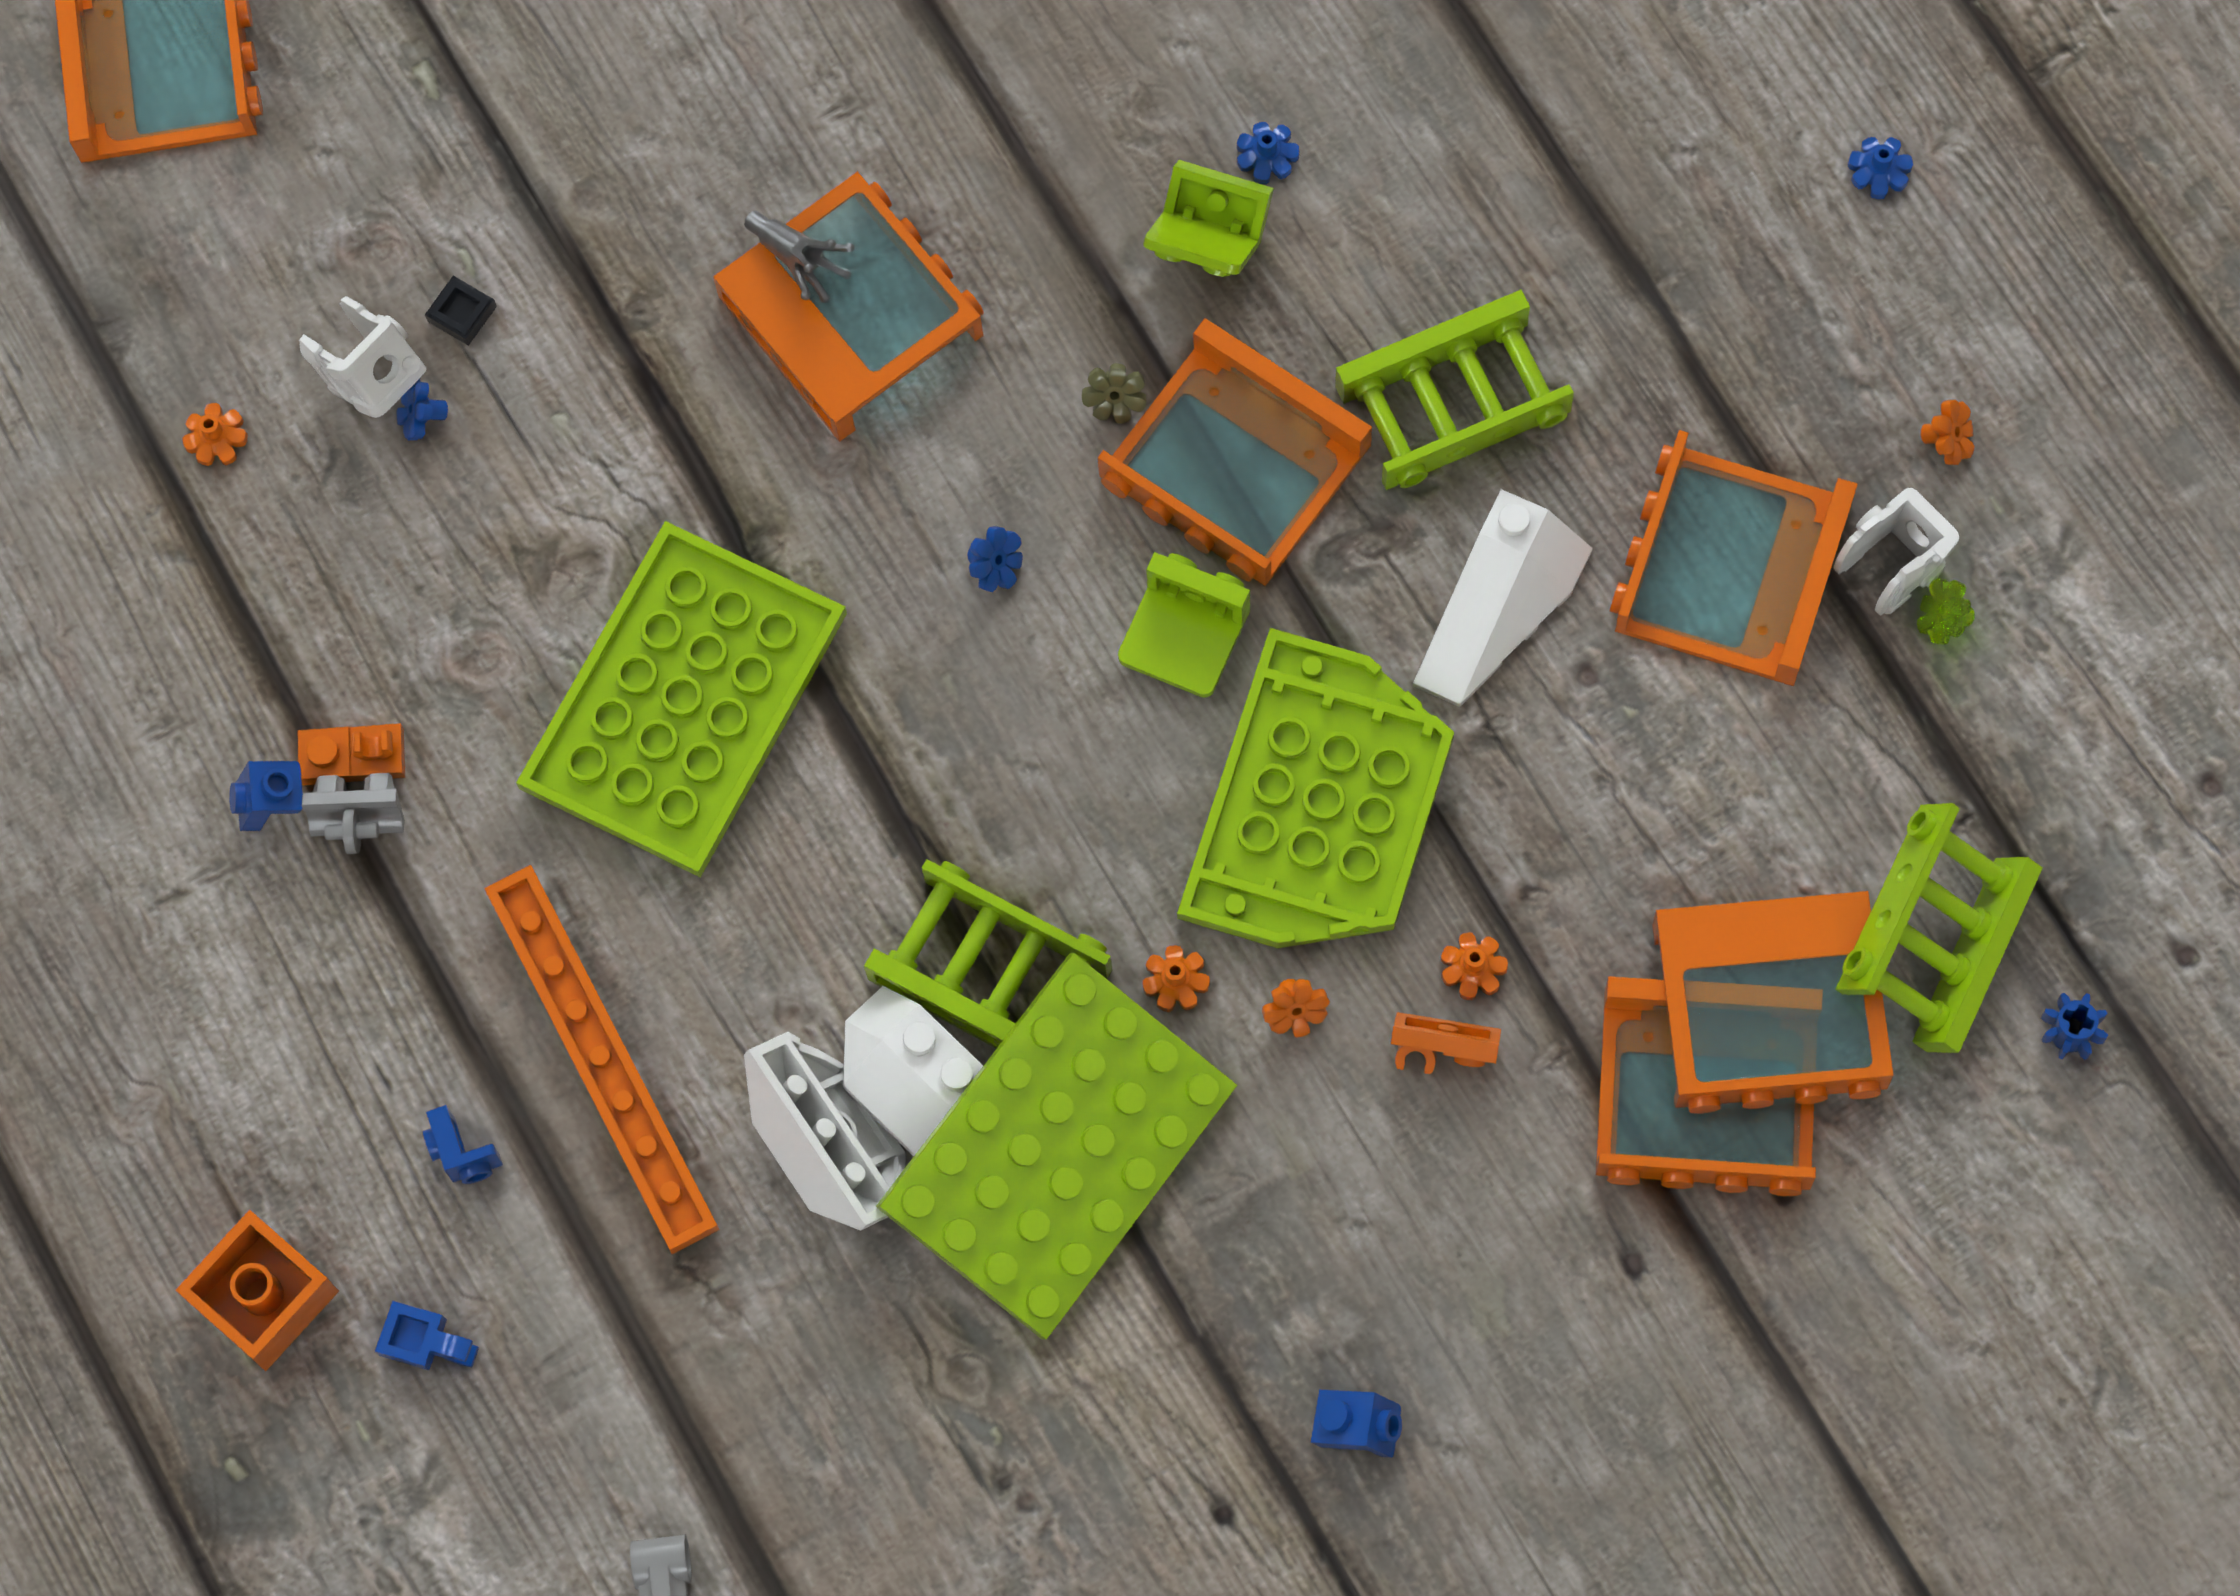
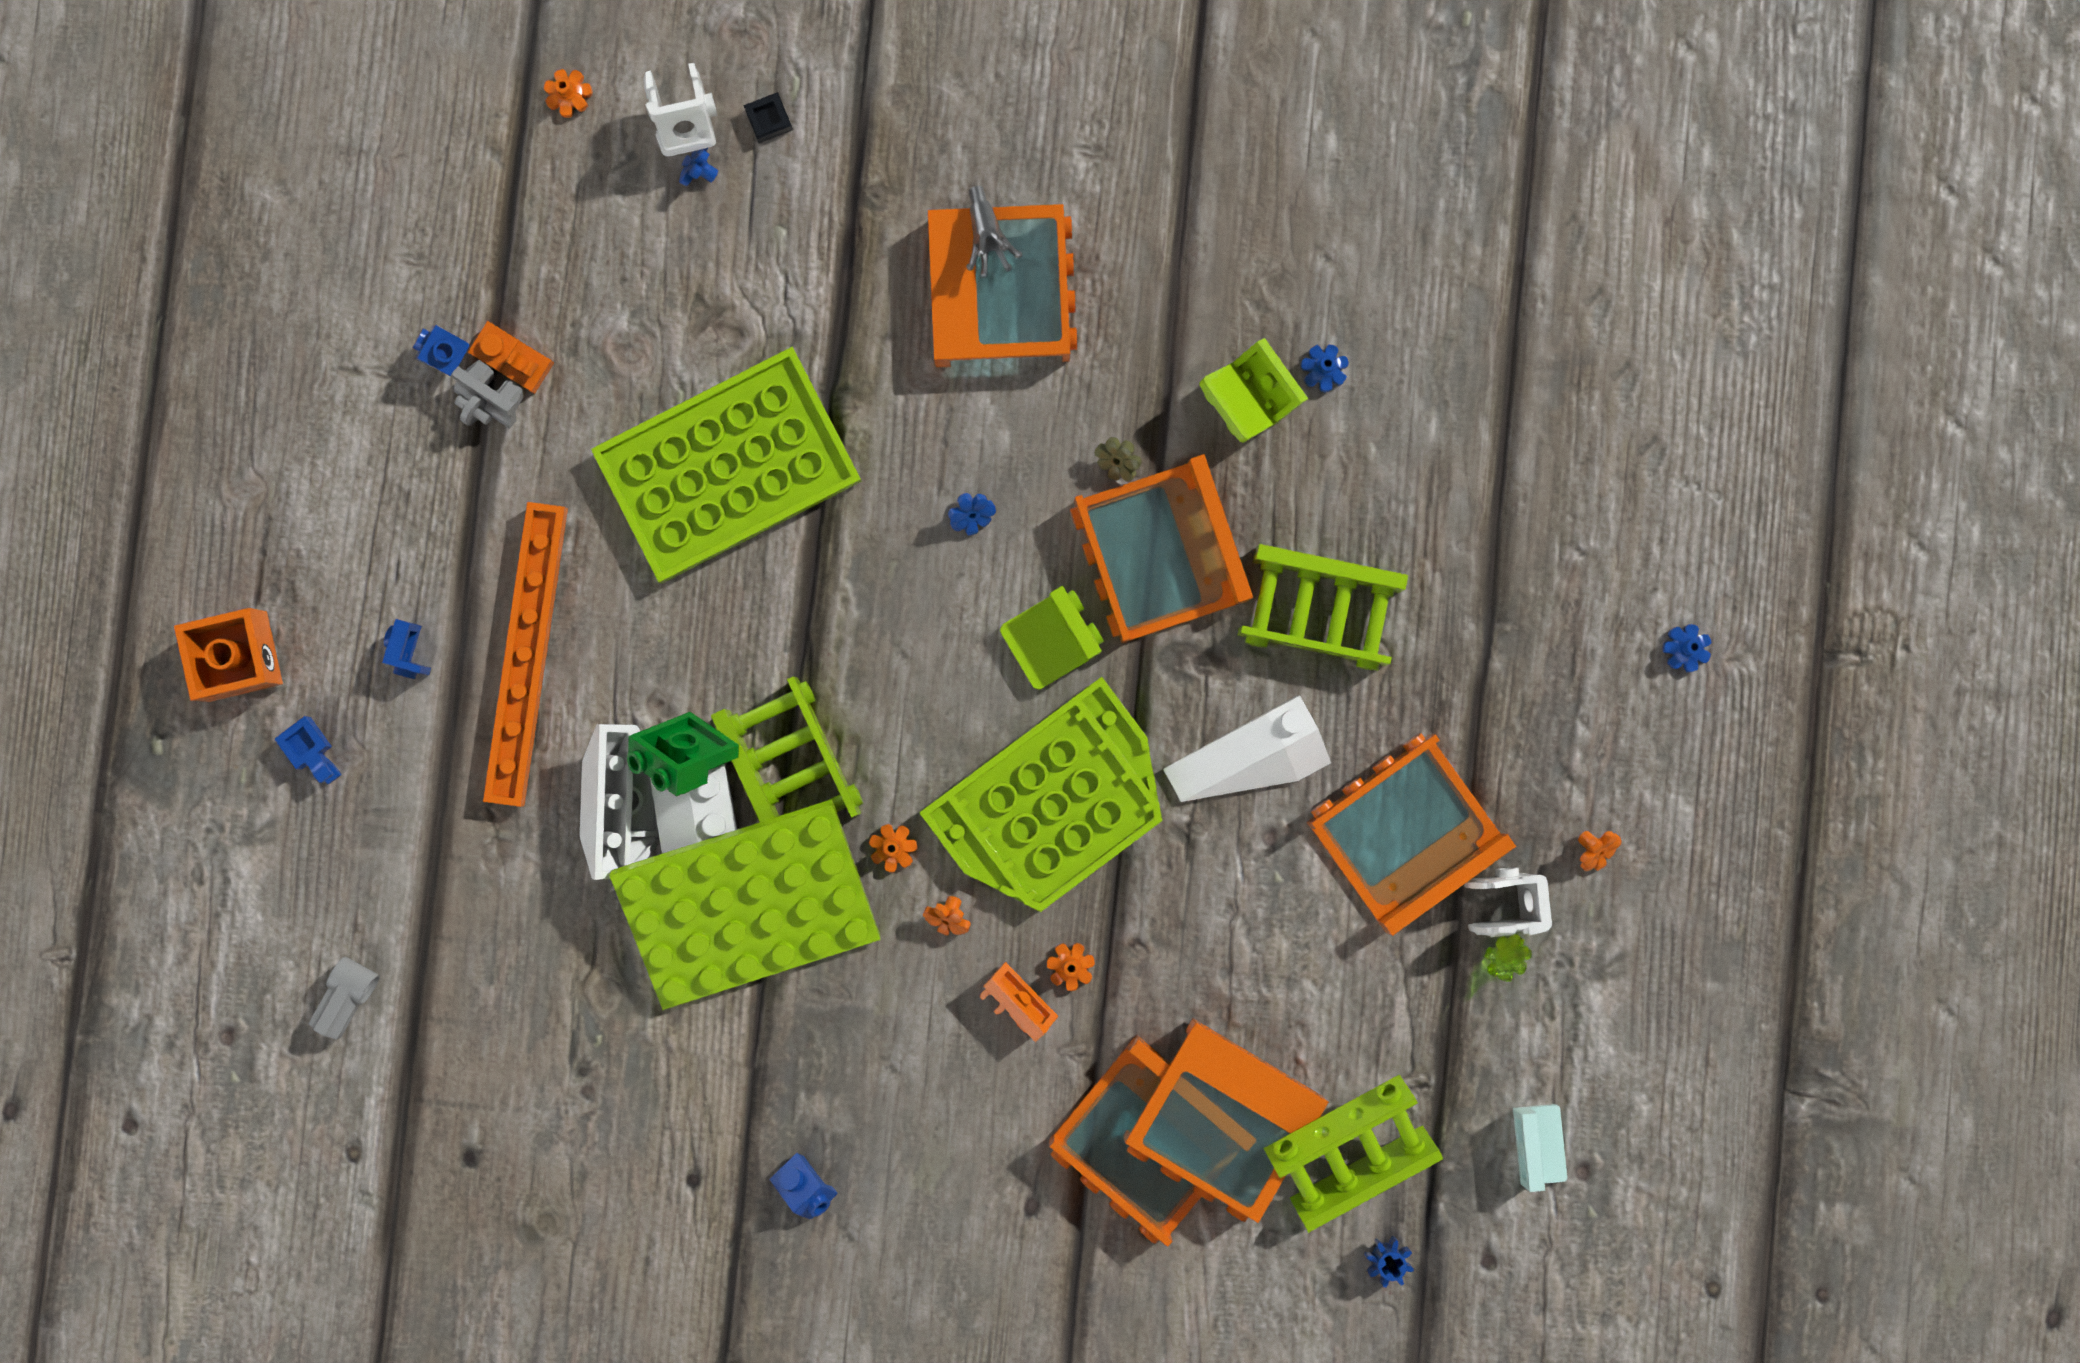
camera: 25 degrees right, 15 degrees up
none -> green plate [627,712,739,797]
none -> light aqua panel [1513,1104,1567,1192]

